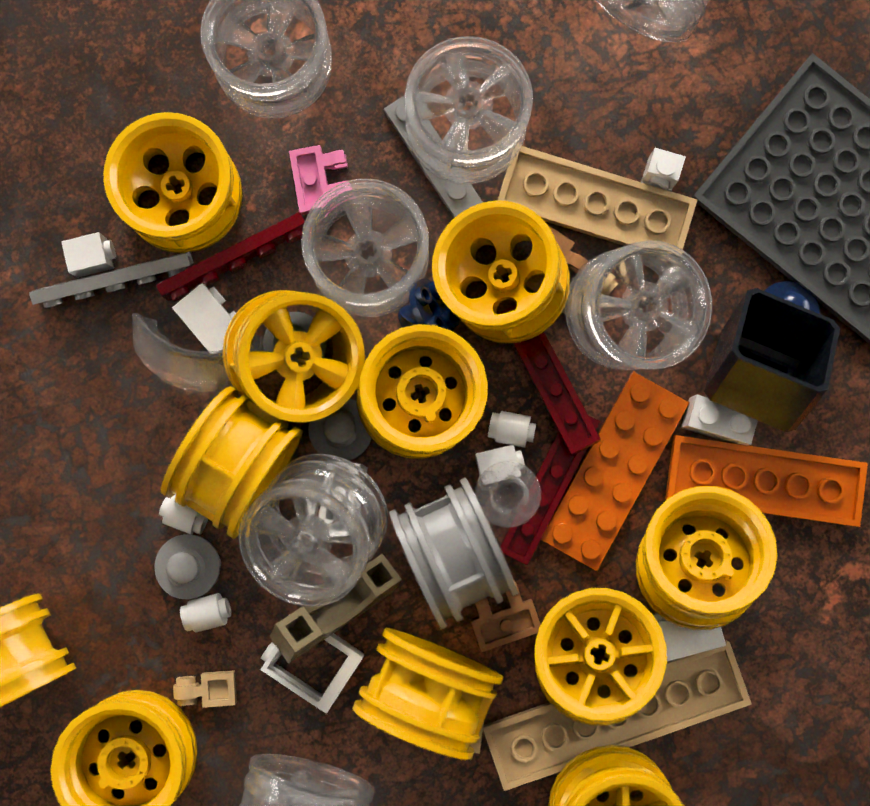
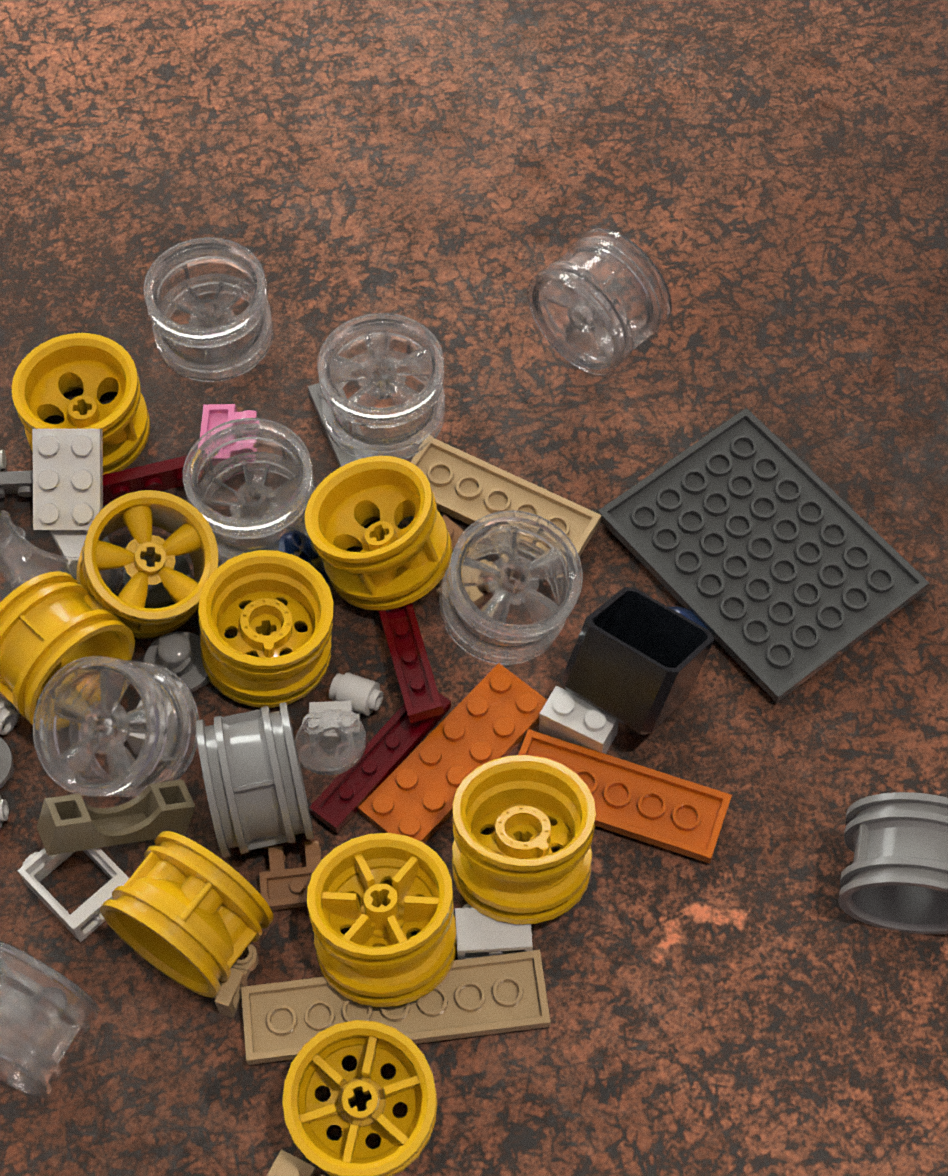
camera: 15 degrees right, 25 degrees down
white brick [641,147,686,192] -> none
none -> white plate [32,429,103,530]

